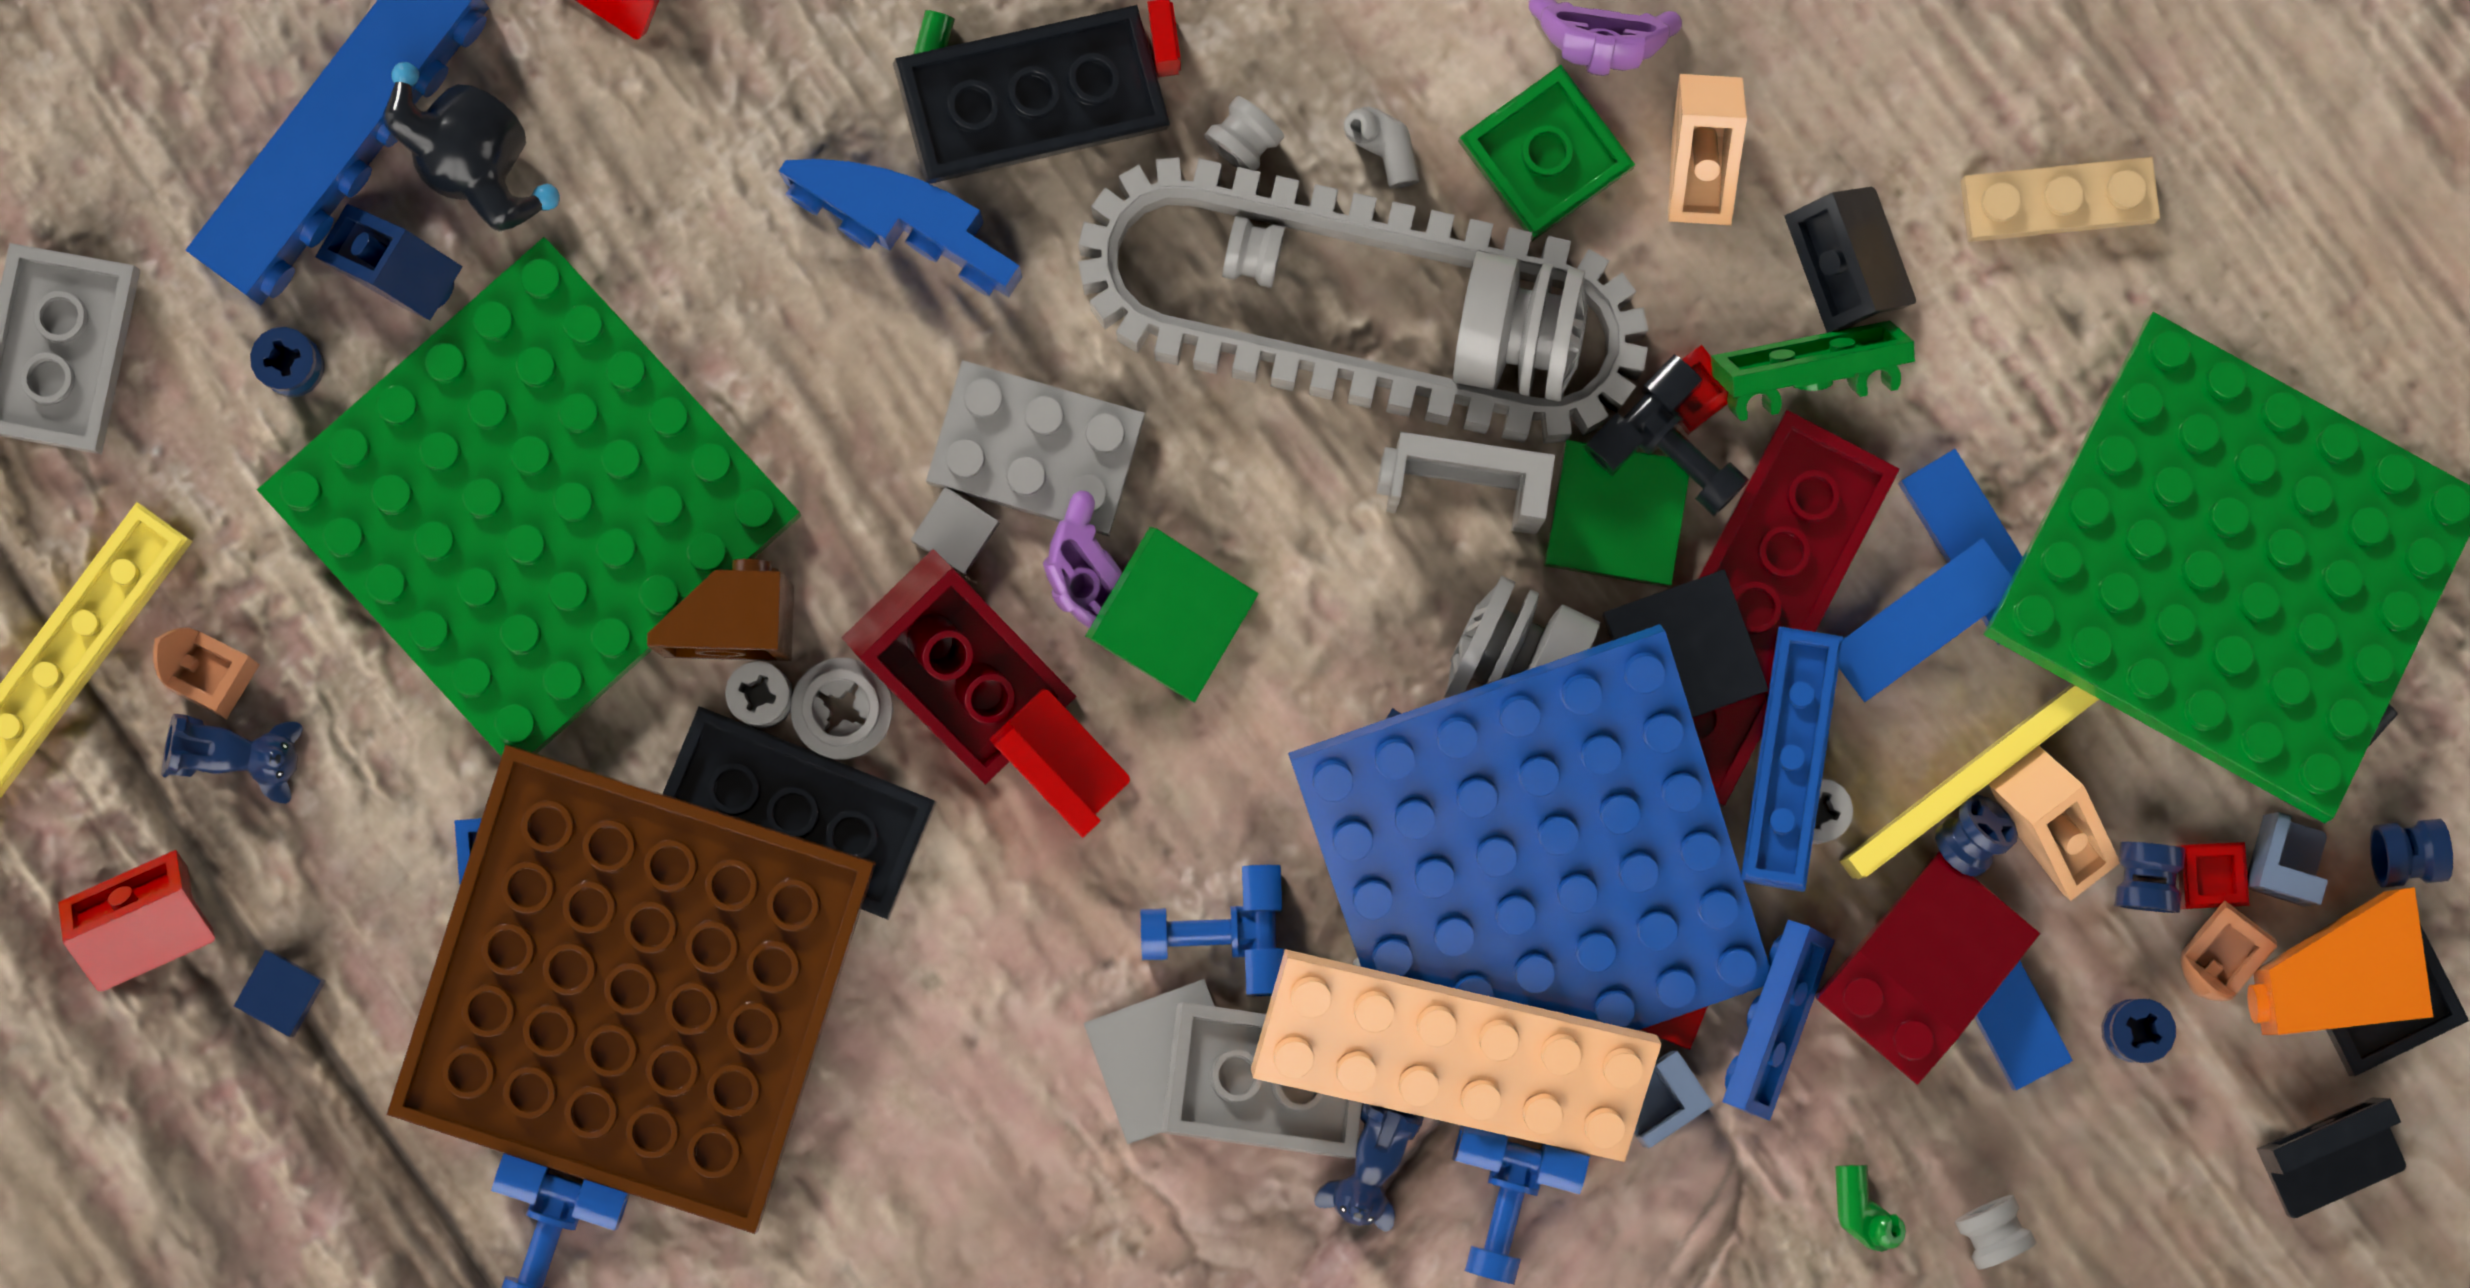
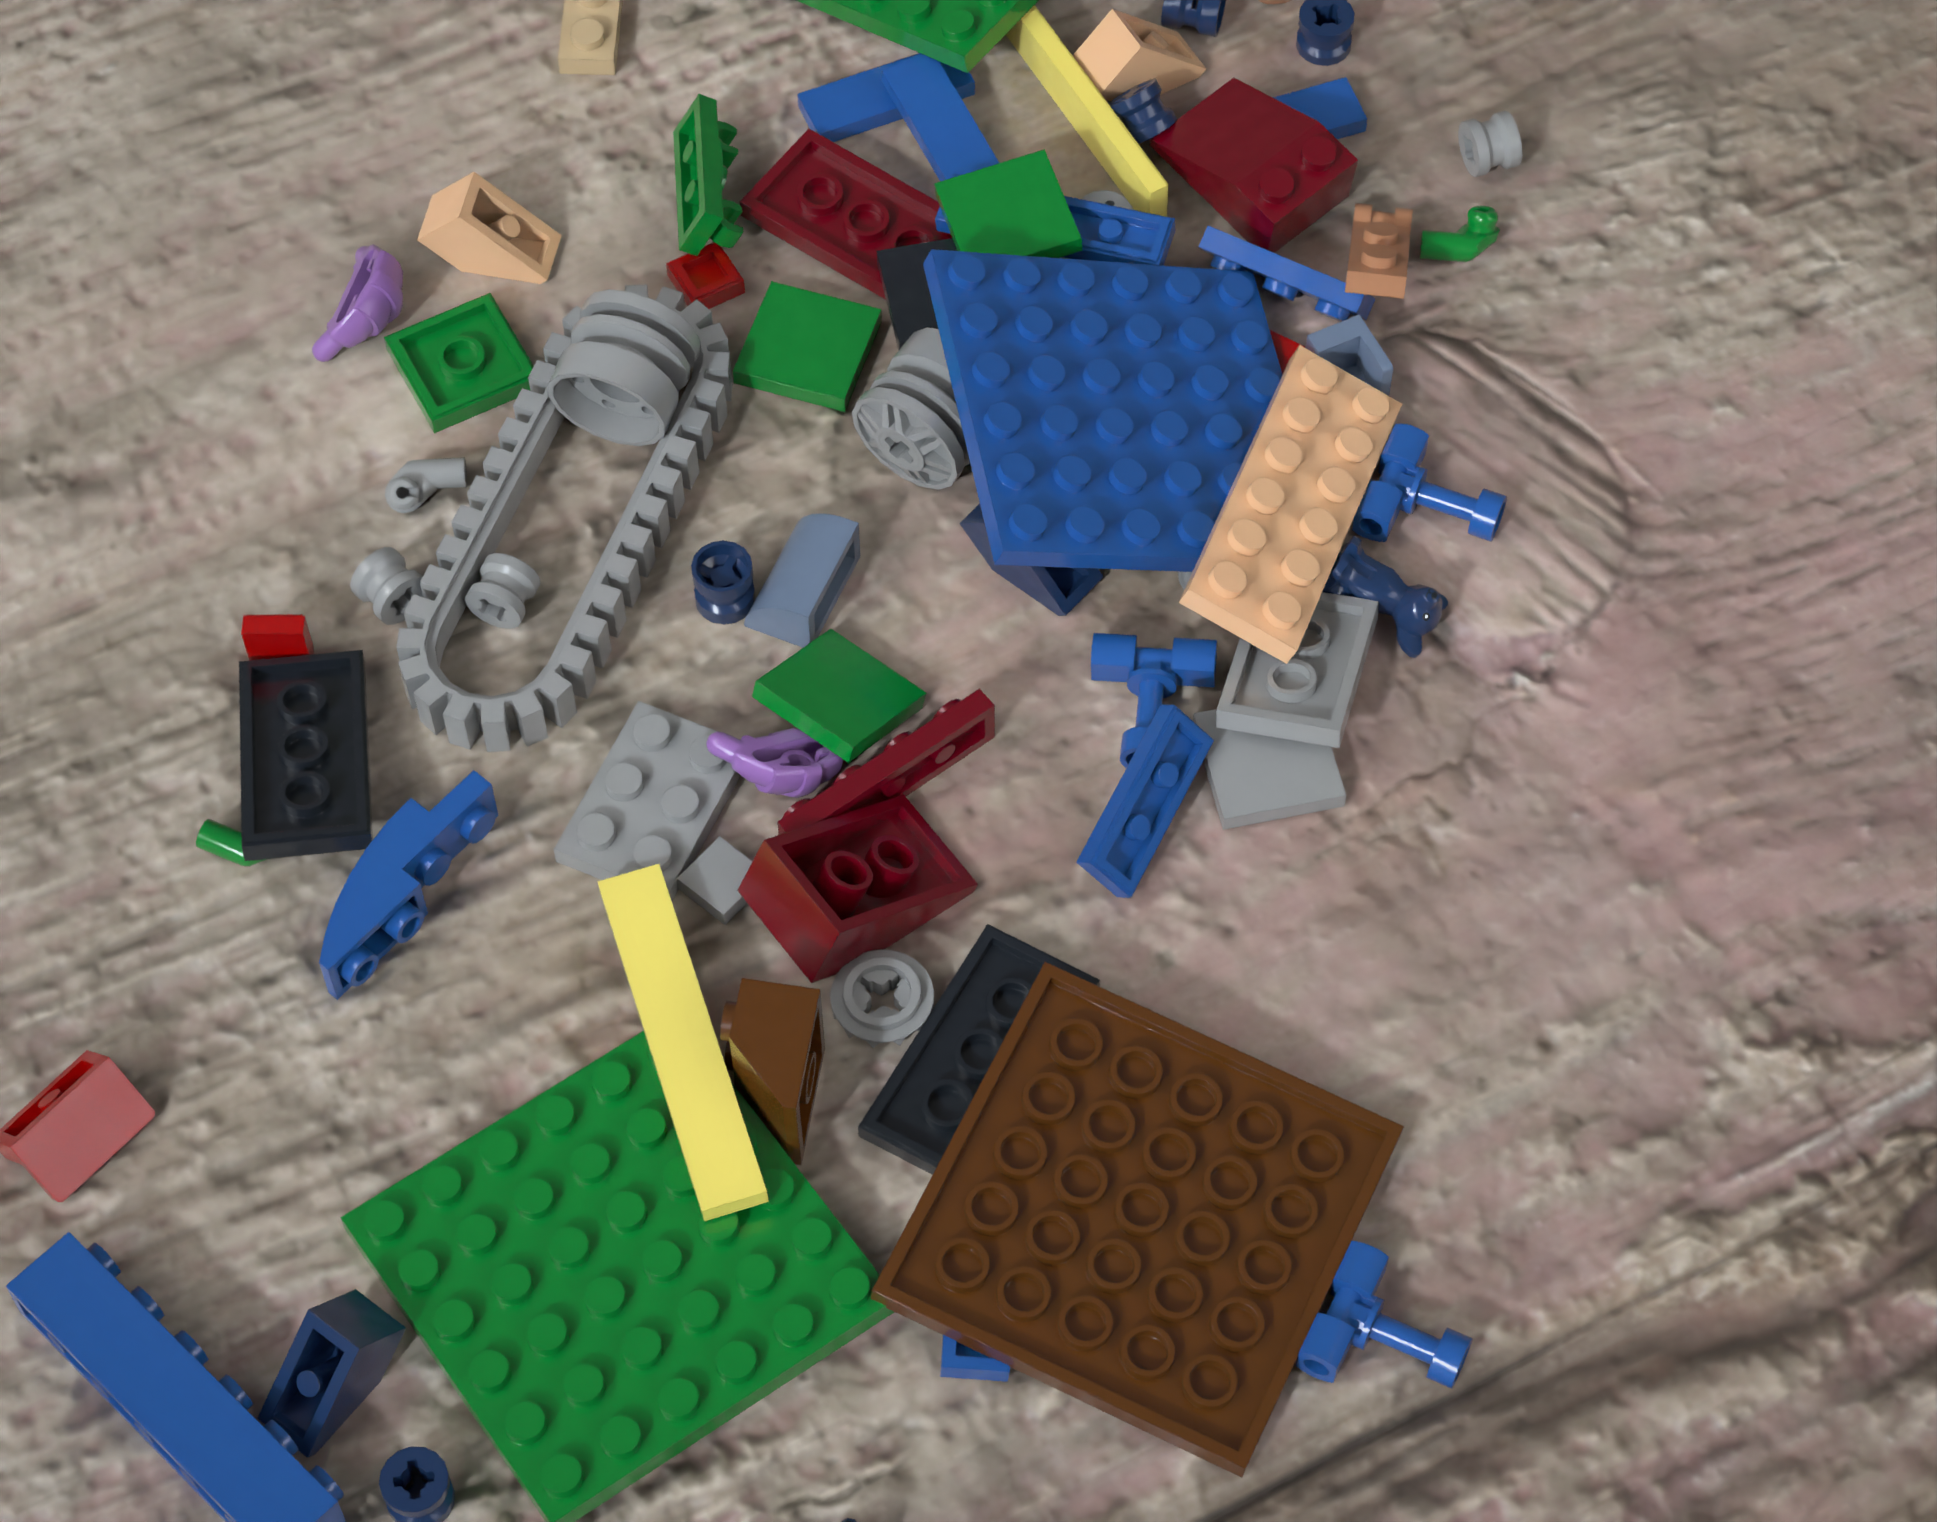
camera: 80 degrees left, 25 degrees down
black piece [383,62,560,232] -> none
light grey wheel [725,661,793,729] -> none
red panel [989,689,1130,838] -> none
light grey panel [1376,432,1555,534] -> none
black bar [1584,354,1749,517] -> none
black panel [1784,186,1916,333] -> none
none -> light yellow tile [597,864,769,1221]
none -> dark blue wheel [691,540,756,625]
none -> sand blue brick [744,513,861,648]
none -> dark red plate [777,688,995,835]
none -> green tile [934,149,1083,258]
none -> blue tile [1076,705,1214,898]
none -> nougat plate [1345,203,1413,299]

